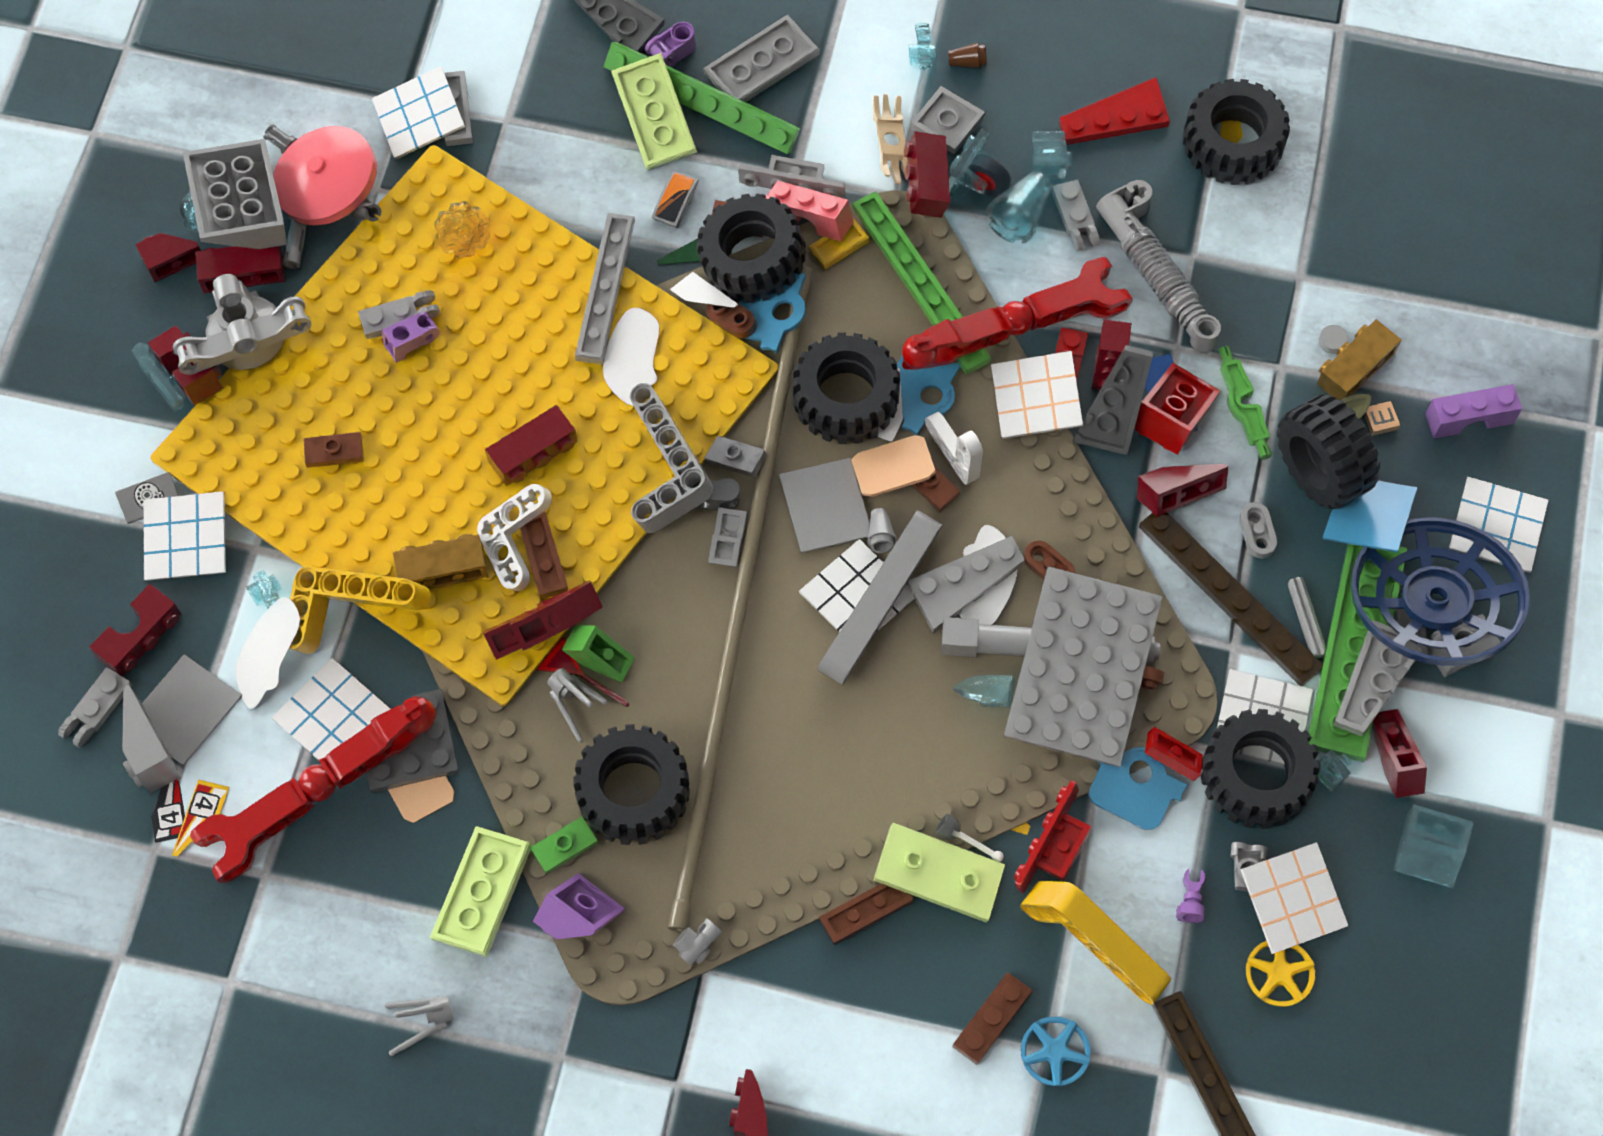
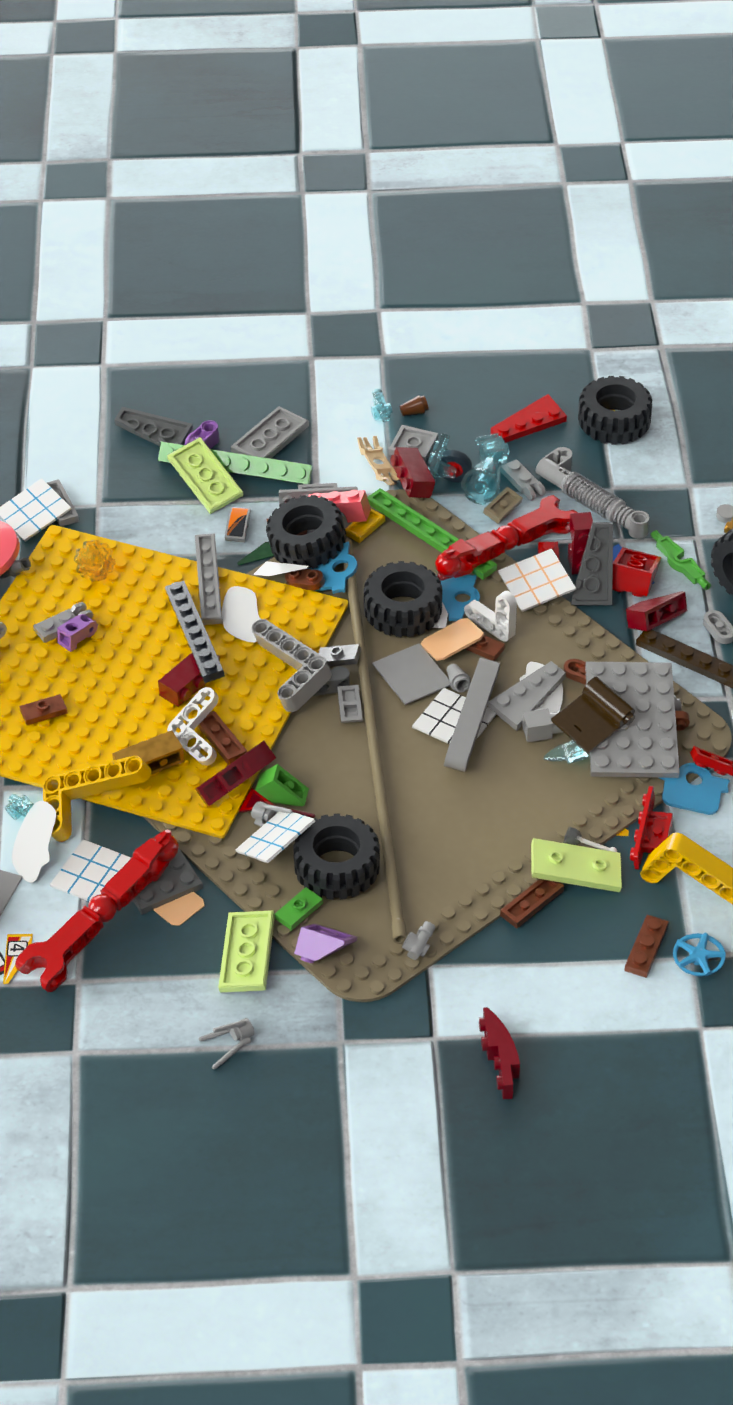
camera: 15 degrees left, 20 degrees down
none -> plate [165,581,225,683]
none -> white piece [235,812,315,863]
none -> dark tan plate [483,487,523,524]
none -> dark brown door [551,676,635,754]

